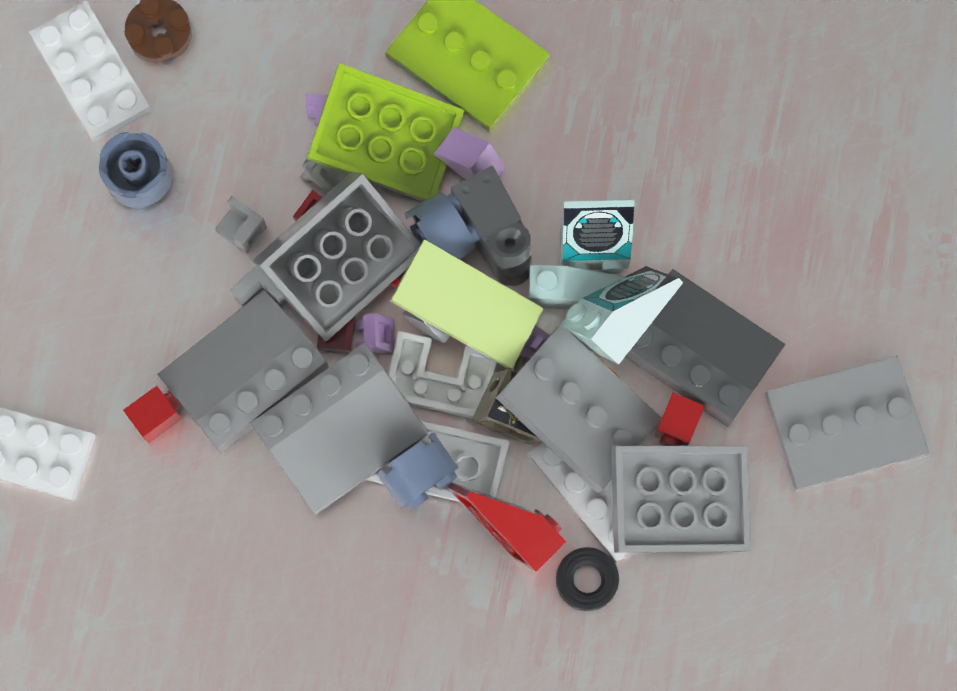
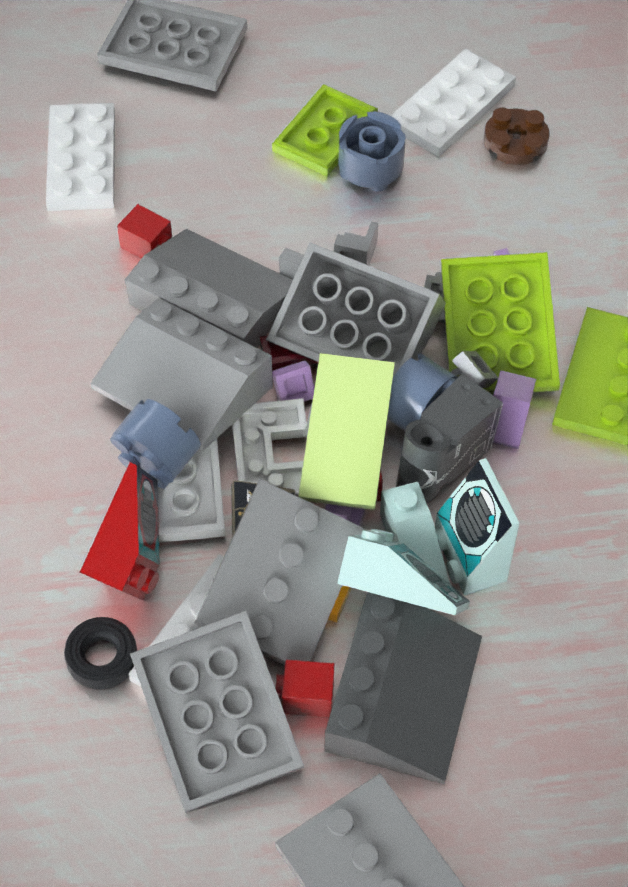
camera: 70 degrees right, 20 degrees down
none -> lime tile [272,84,378,177]
none -> light grey tile [451,351,498,388]

